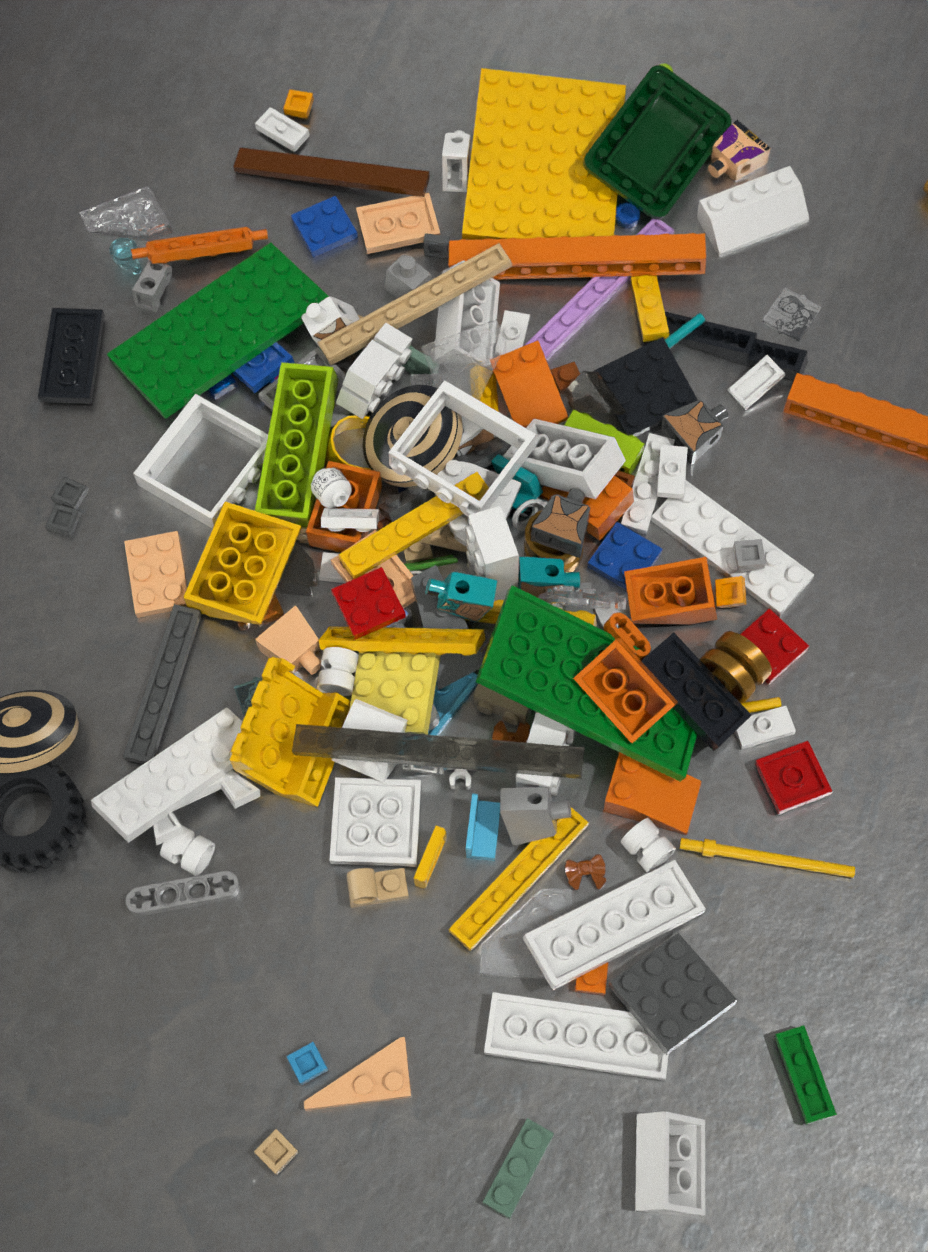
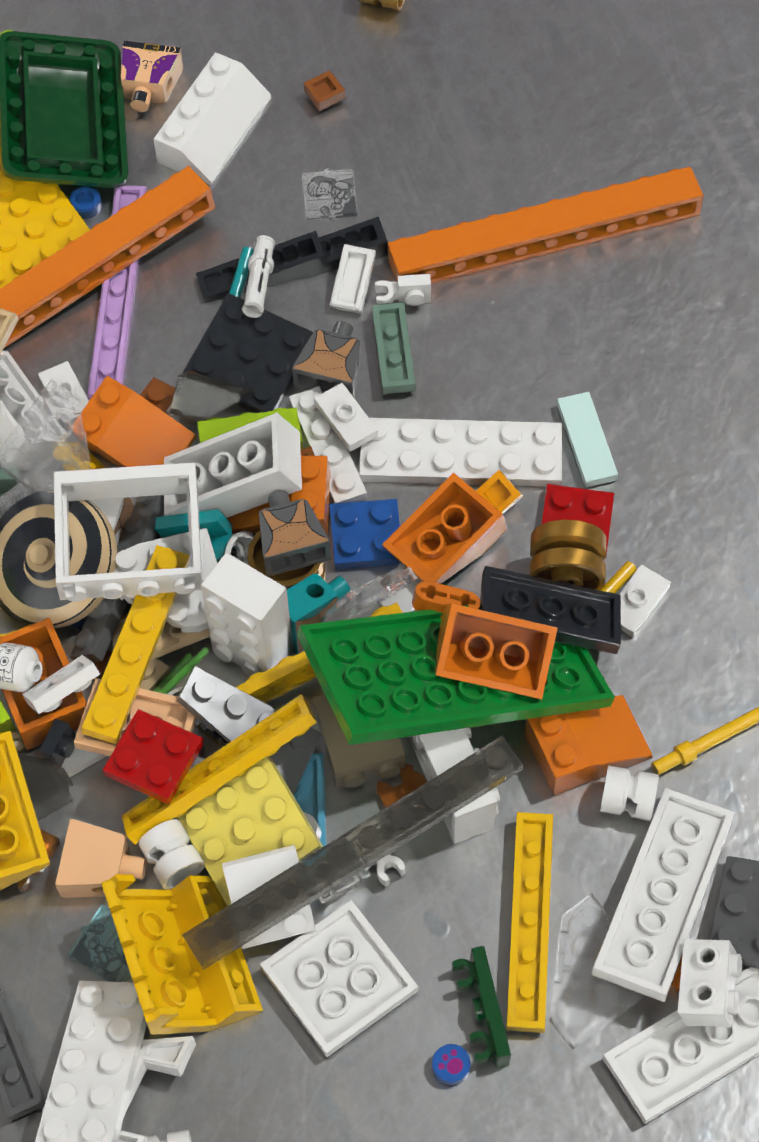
camera: 40 degrees left, 5 degrees down
tan plate [347,868,409,908] -> none
yellow tile [414,825,447,889] -> none
teal torso [425,572,498,622] -> none
medium azure panel [466,793,501,861] -> none
light grey torso [500,787,571,846] -> none
dark orange piece [565,854,606,890] -> none
yellow plate [631,275,669,342] -> none
light grey plate [733,539,766,571] -> none
red plate [755,740,833,815] -> none
none -> black plate [39,718,76,767]
none -> white pin [242,235,275,318]
none -> dark orange plate [304,70,346,111]
none -> sand green plate [372,302,416,394]
none -> white plate [375,274,431,306]
none -> blue tile [432,1044,471,1085]
none -> dark green plate [452,946,511,1068]
none -> light aqua tile [557,392,618,488]
none -> white brick [677,939,742,1027]

